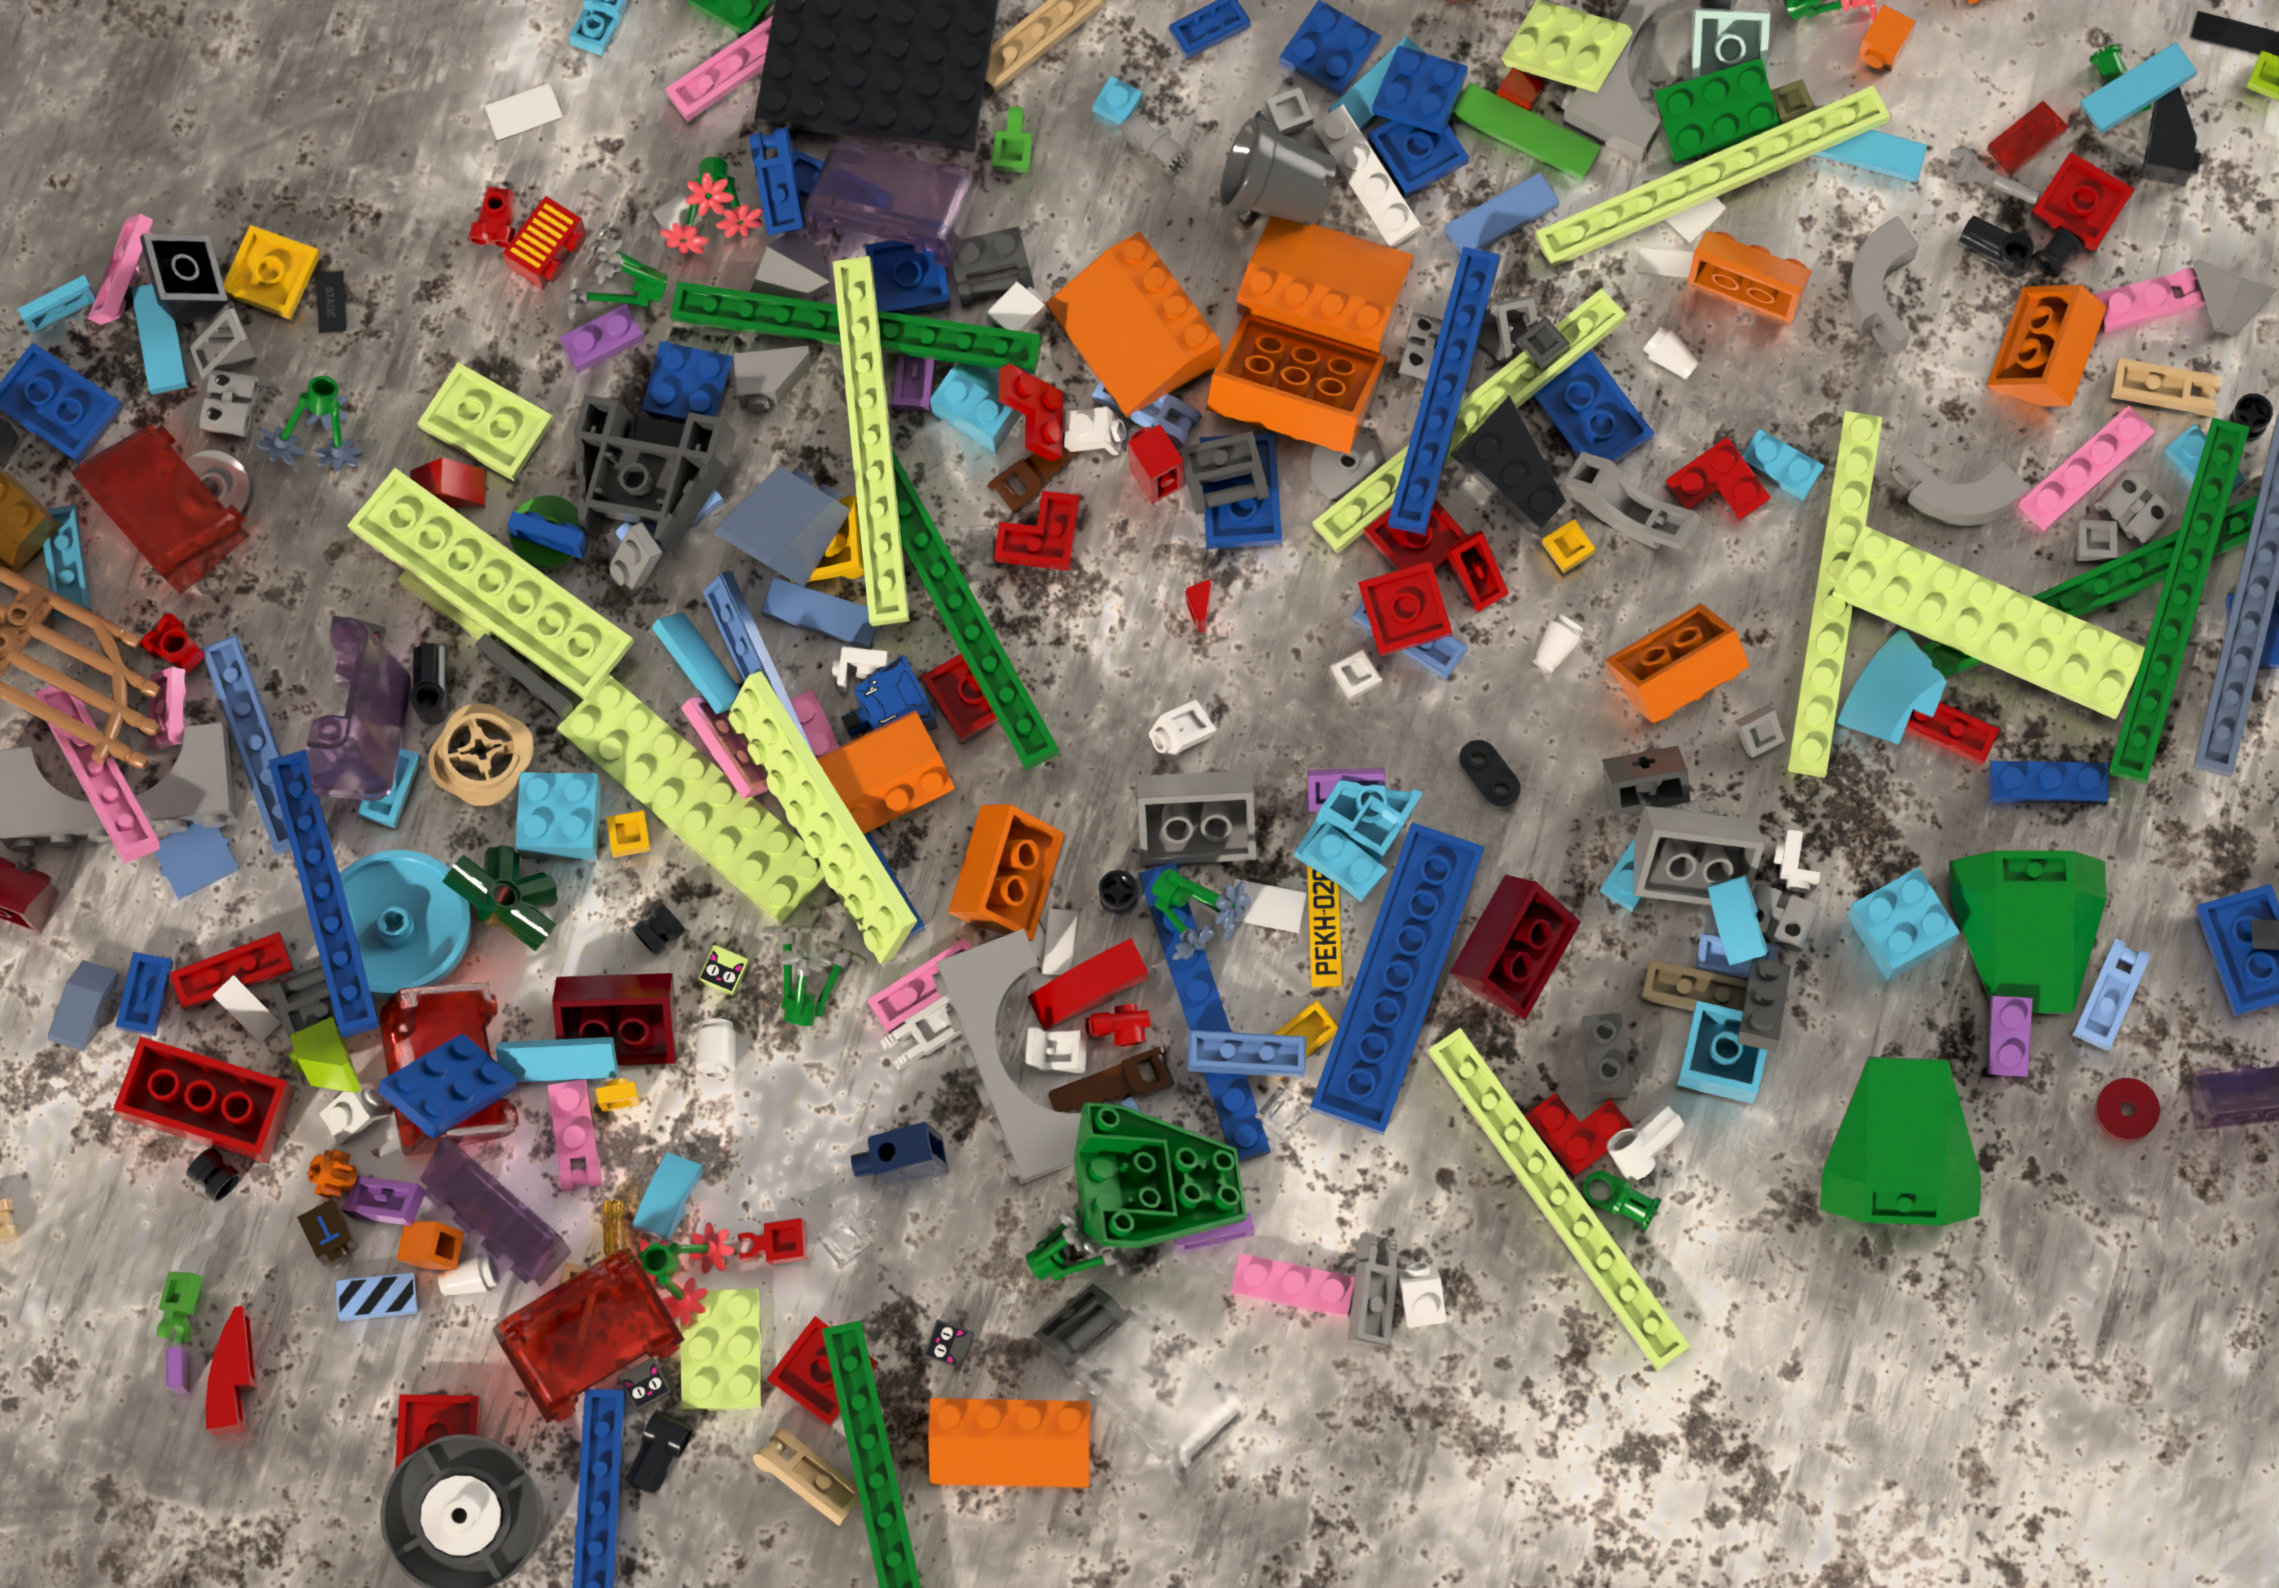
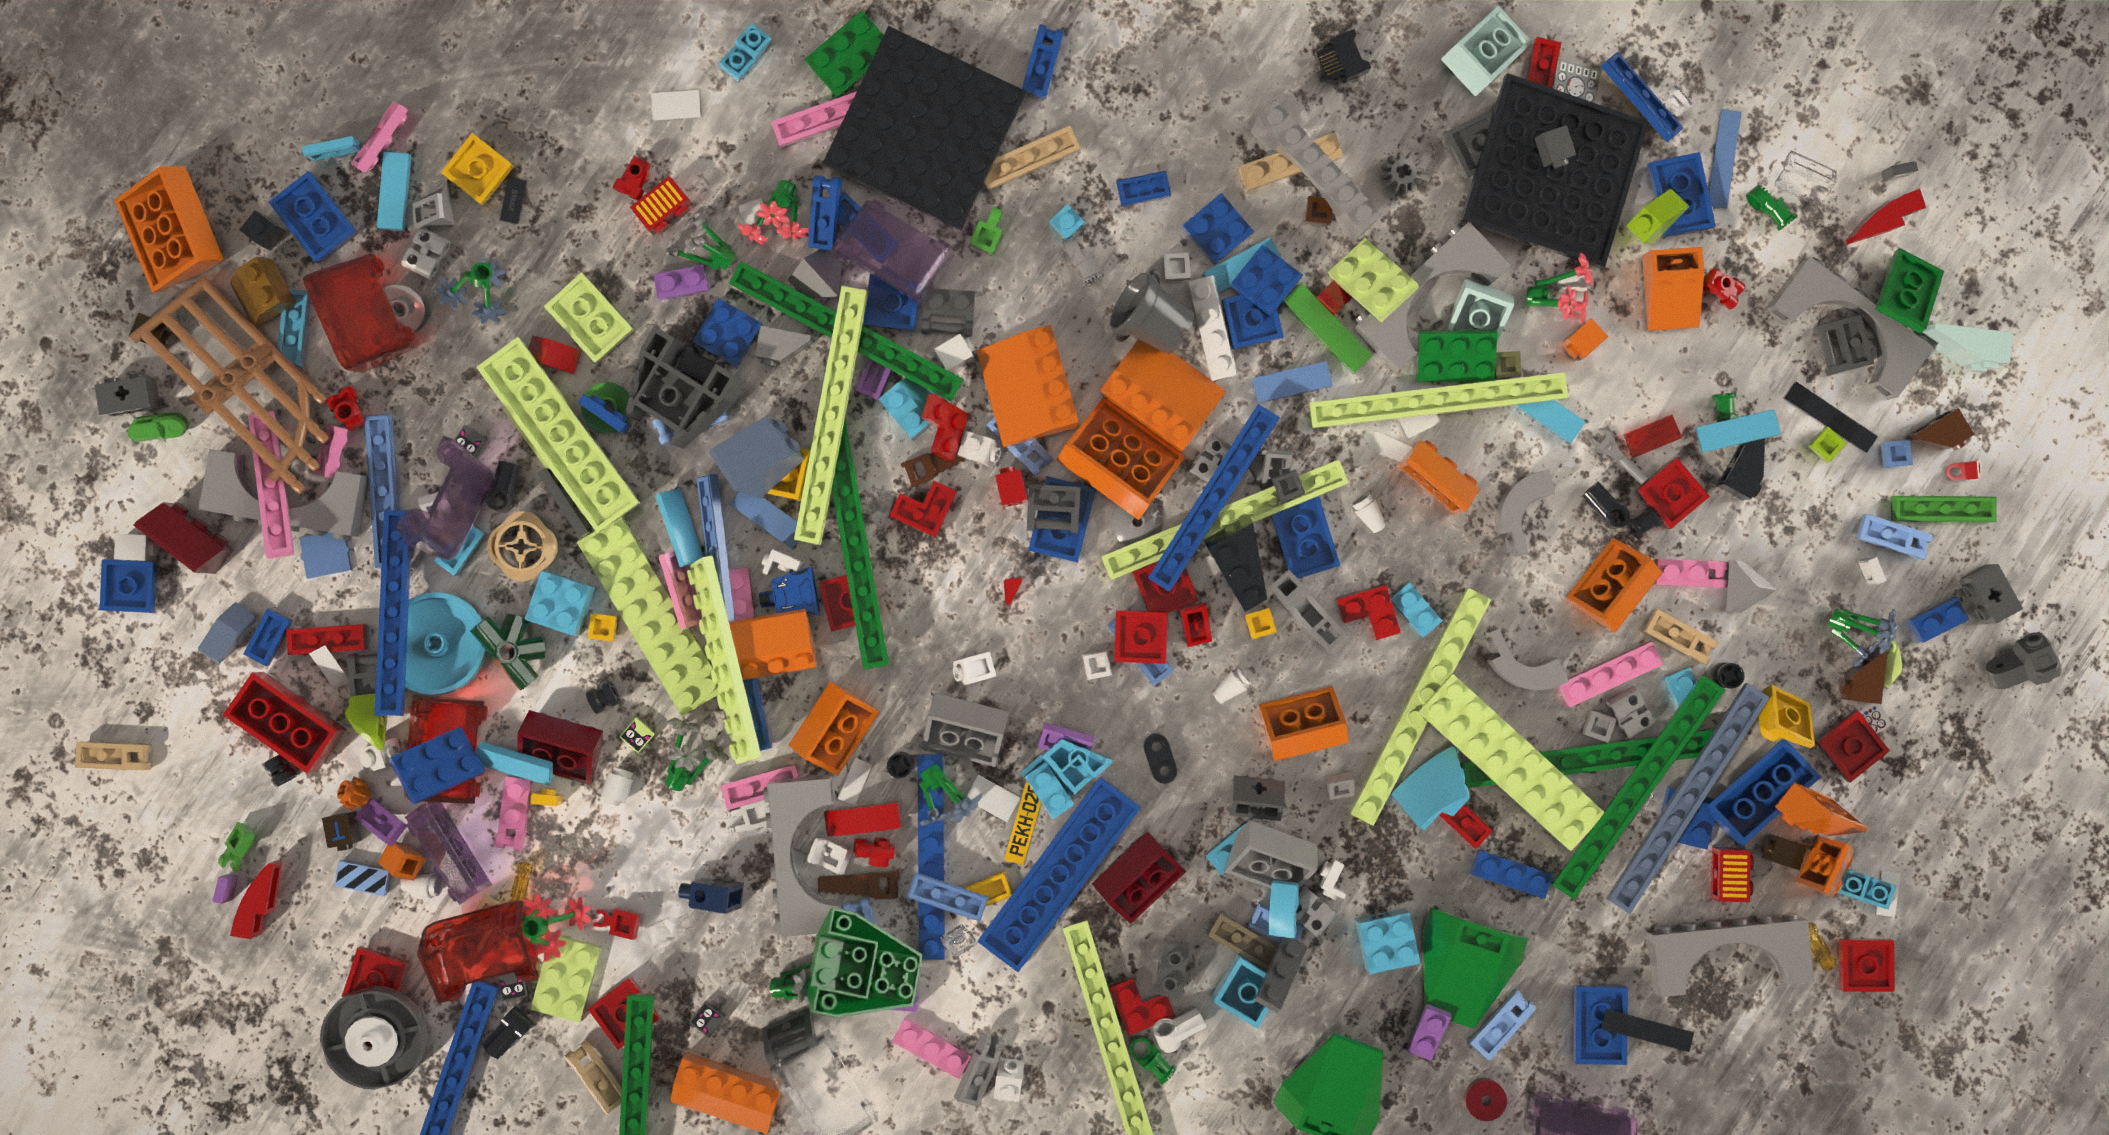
camera: 10 degrees right, 15 degrees up
black slope [140,234,228,322] -> none
light grey plate [608,523,662,597] -> none
medium azure slope [632,1152,703,1242] -> none

